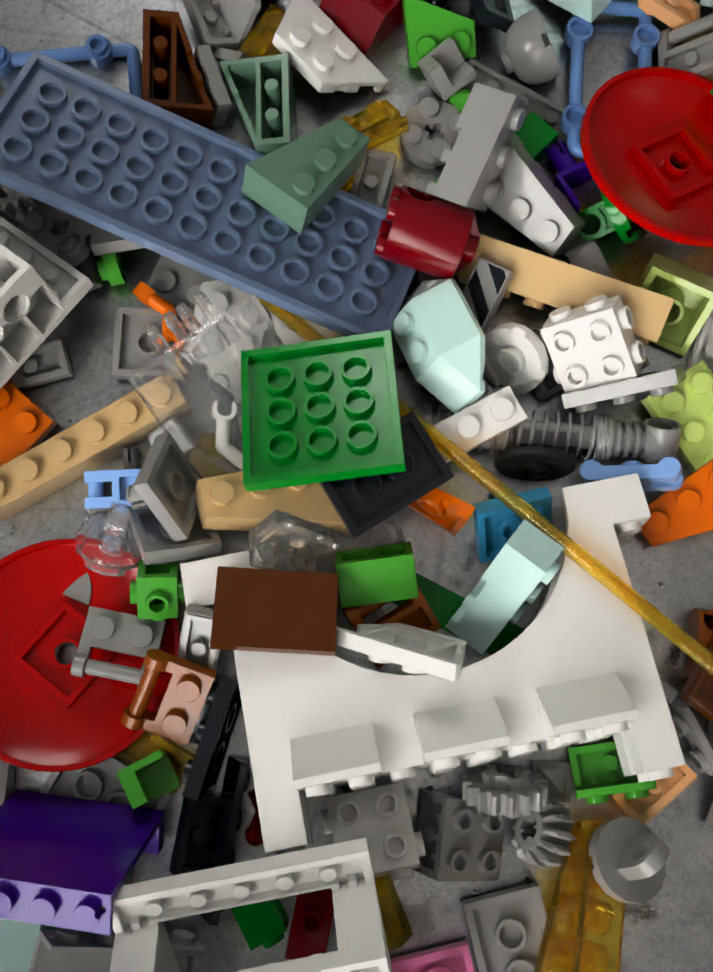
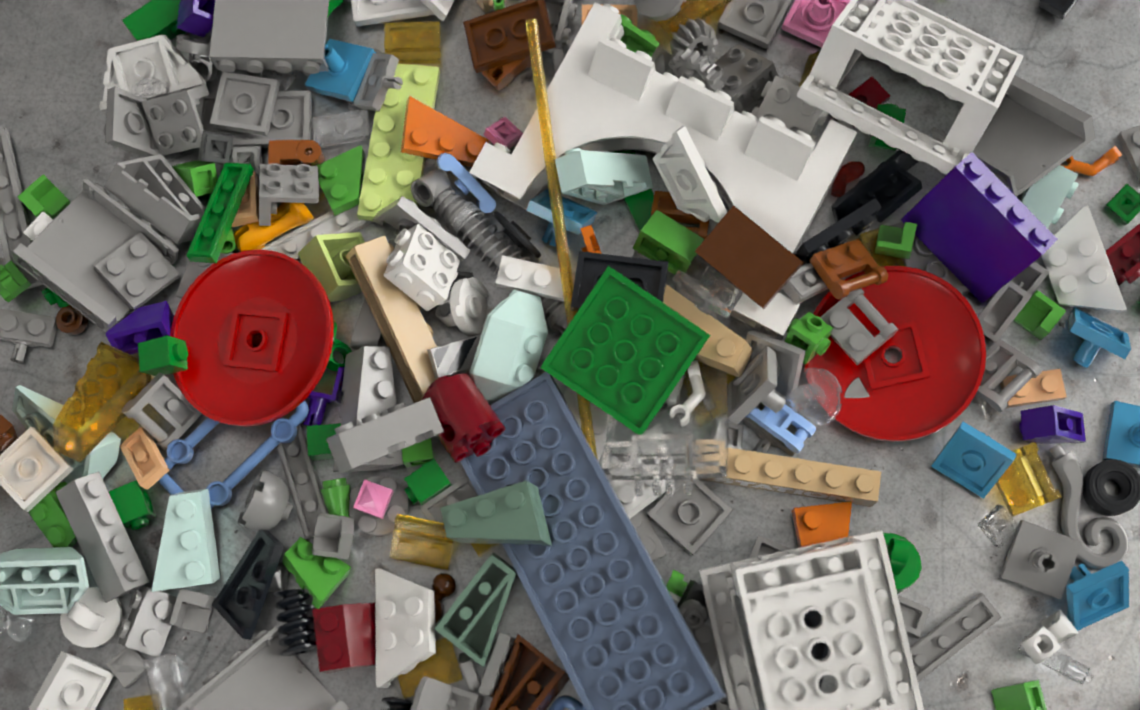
camera: 135 degrees left, 5 degrees down
orange arm [132,281,183,357] -> none
none -> bright pink tile [353,479,394,519]
none -> green brick [404,458,452,505]
none -> reddish brown plate [432,573,456,624]
none -> bright pink tile [484,117,523,149]

